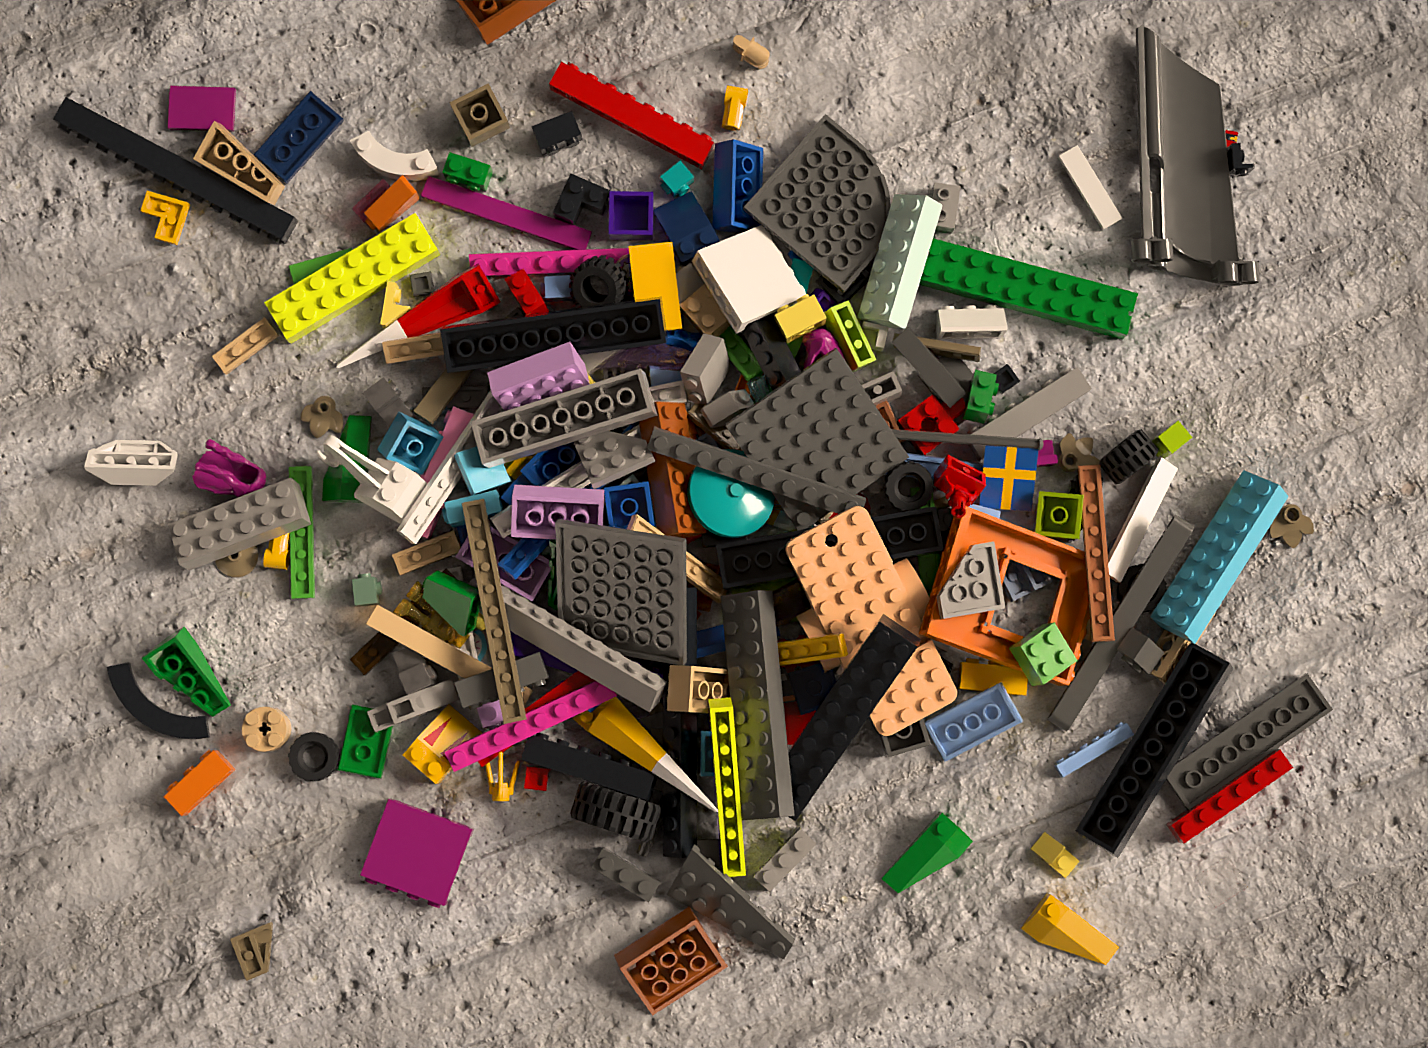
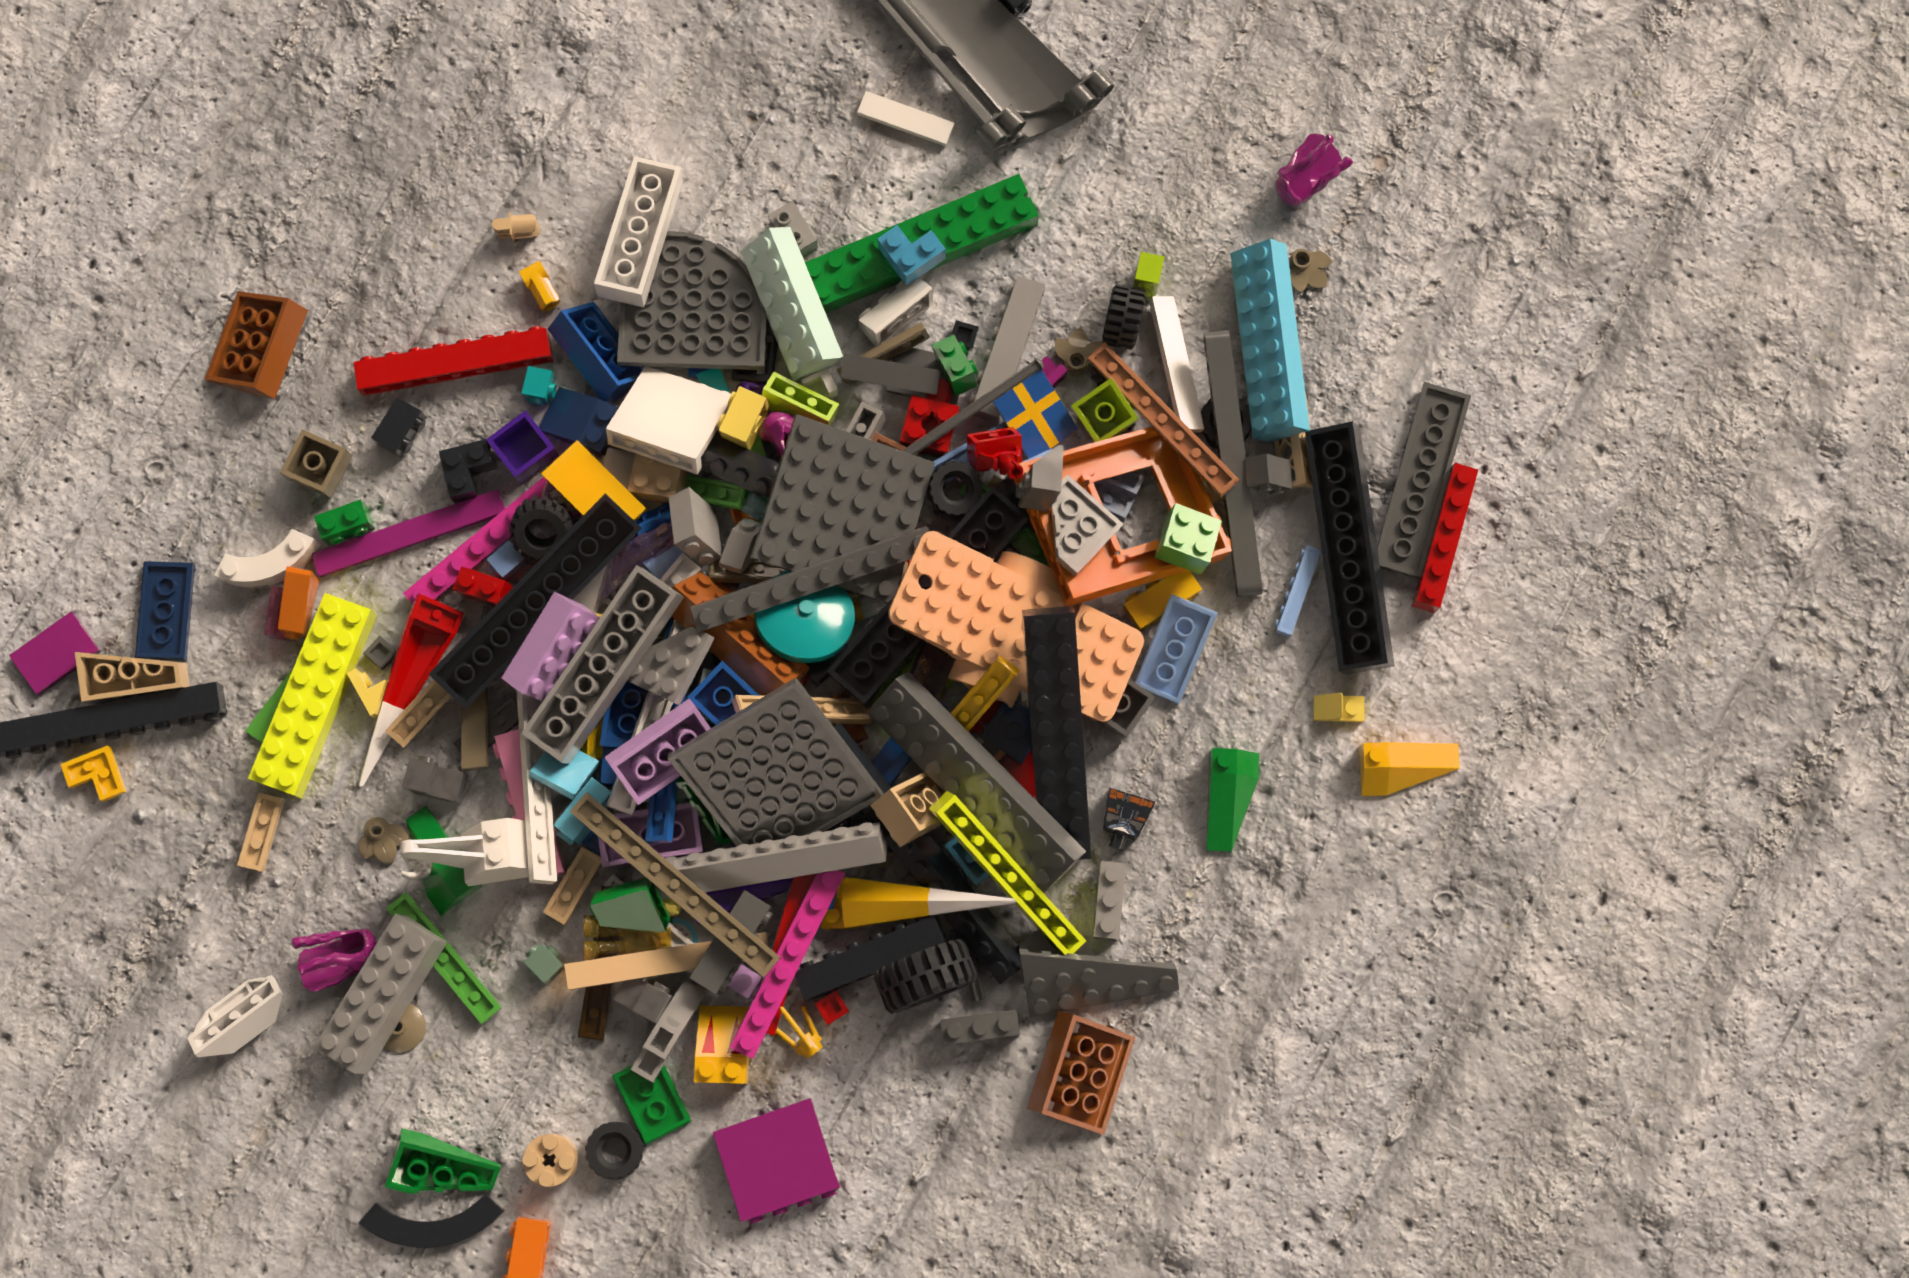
camera: 35 degrees left, 5 degrees down
yellow piece [263,533,290,570] -> none
dark azure brick [377,411,443,475] -> none
none -> white brick [594,156,683,307]
none -> dark azure brick [877,225,946,286]
none -> slope [1016,445,1064,512]
none -> torso [1103,788,1155,851]
none -> magenta hair [1275,133,1353,206]

